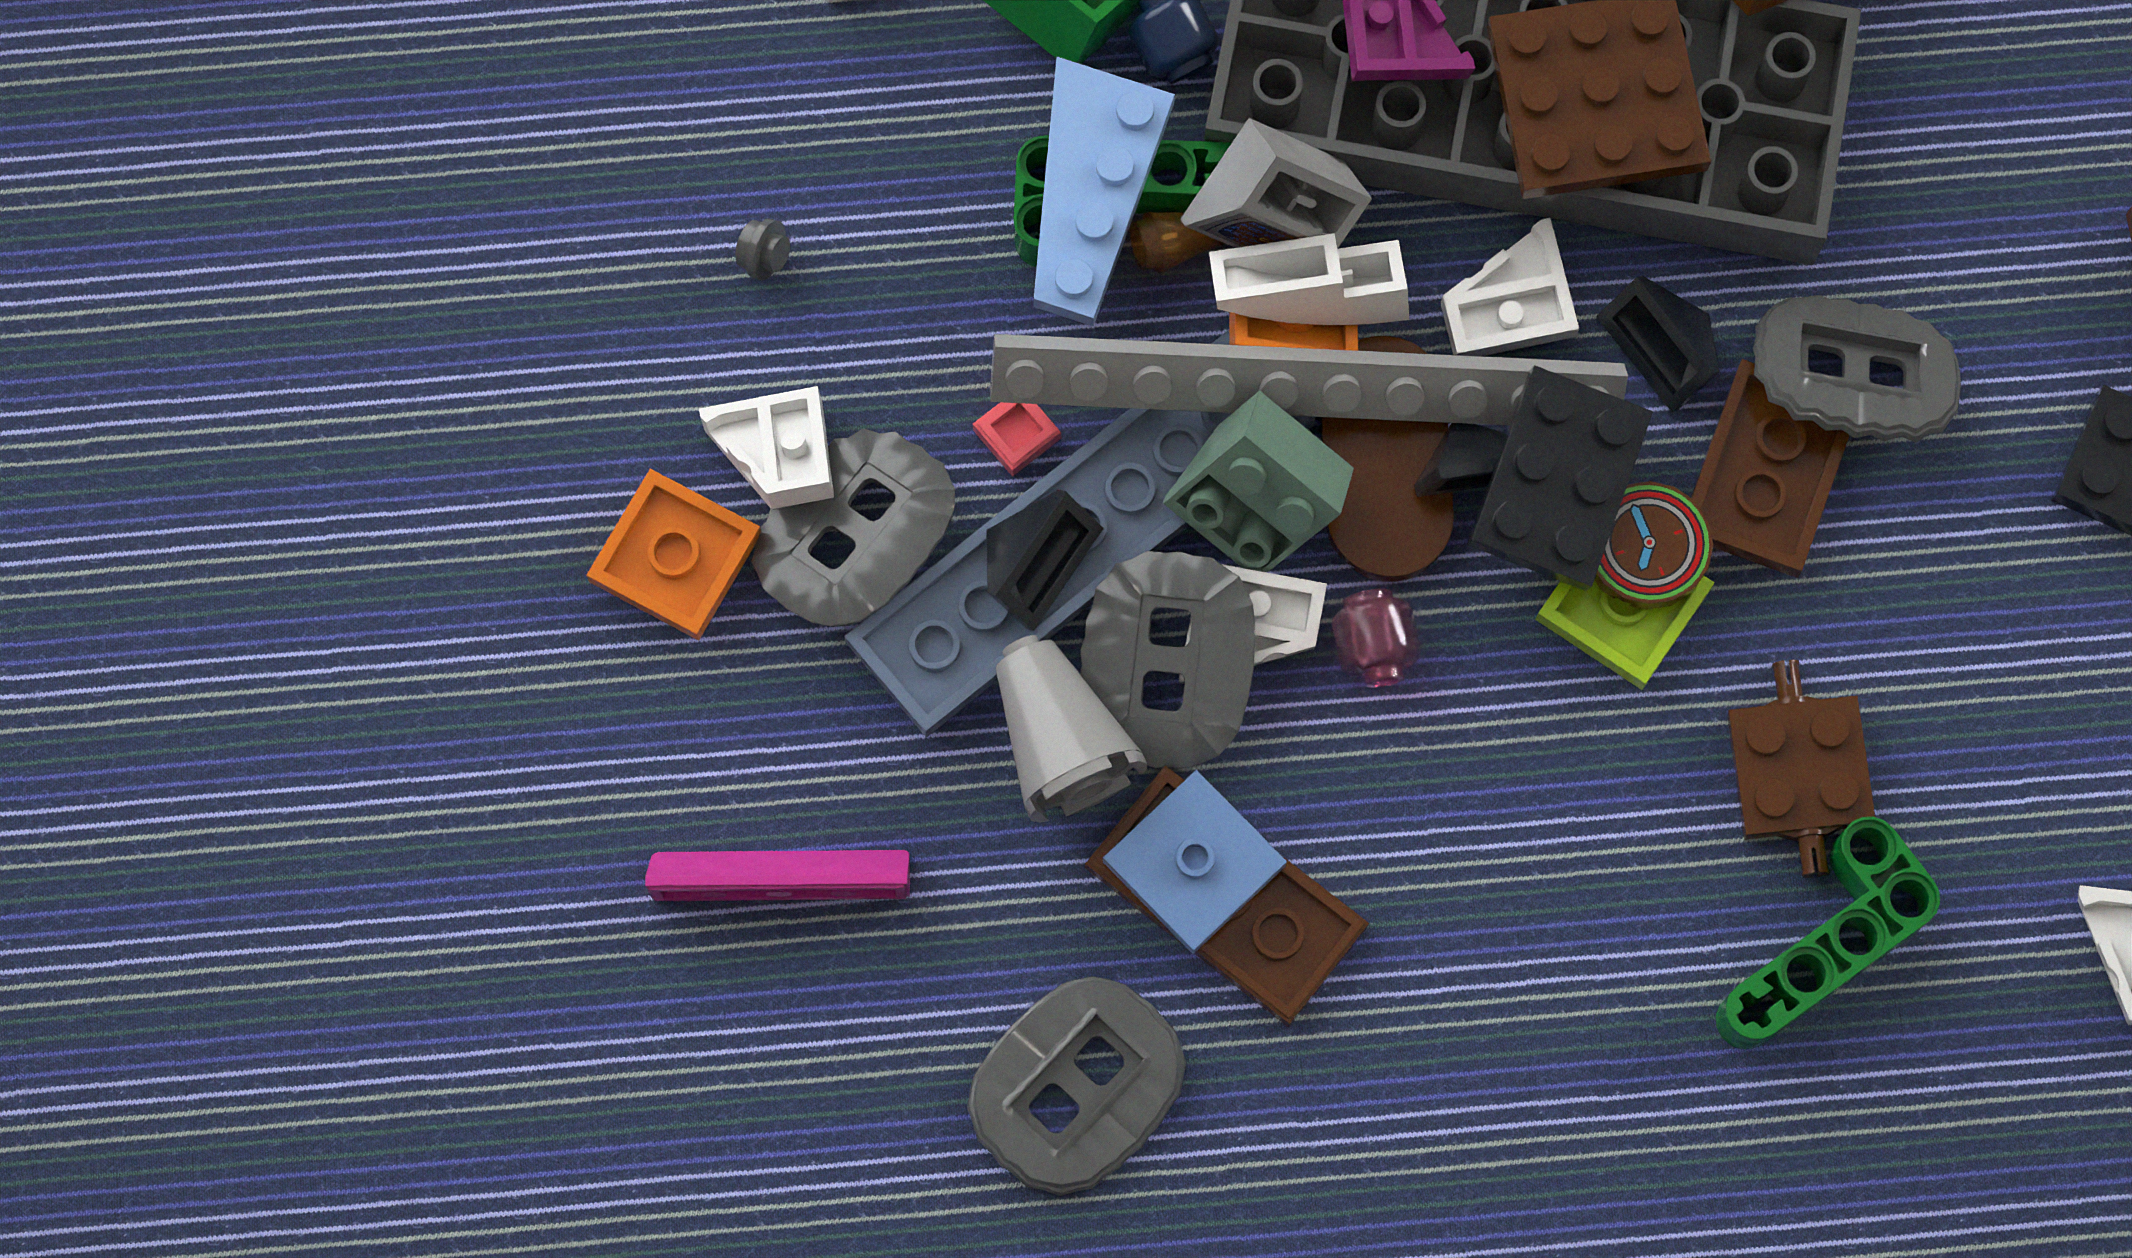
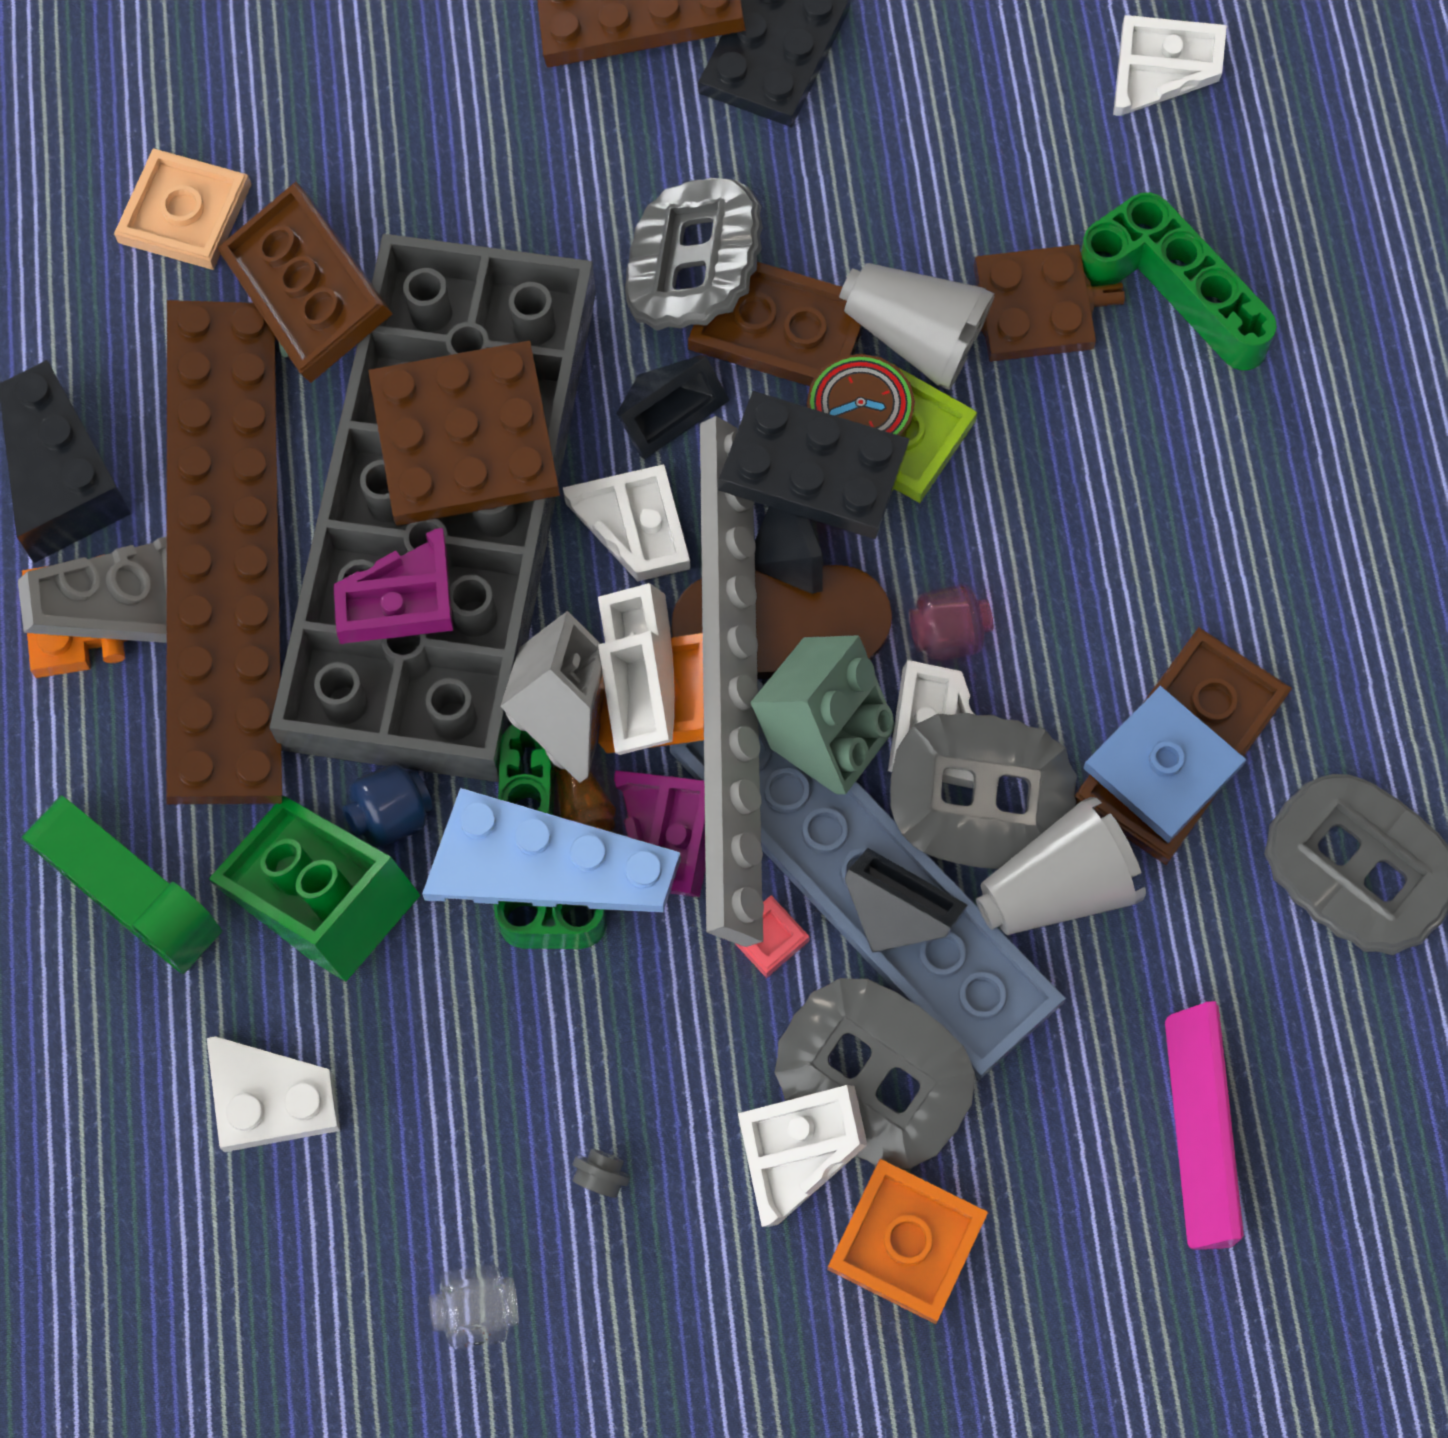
camera: 90 degrees left, 5 degrees down
none -> clear head [428,1265,519,1349]
none -> magenta wing [614,770,706,898]
none -> light grey cone [839,263,995,390]

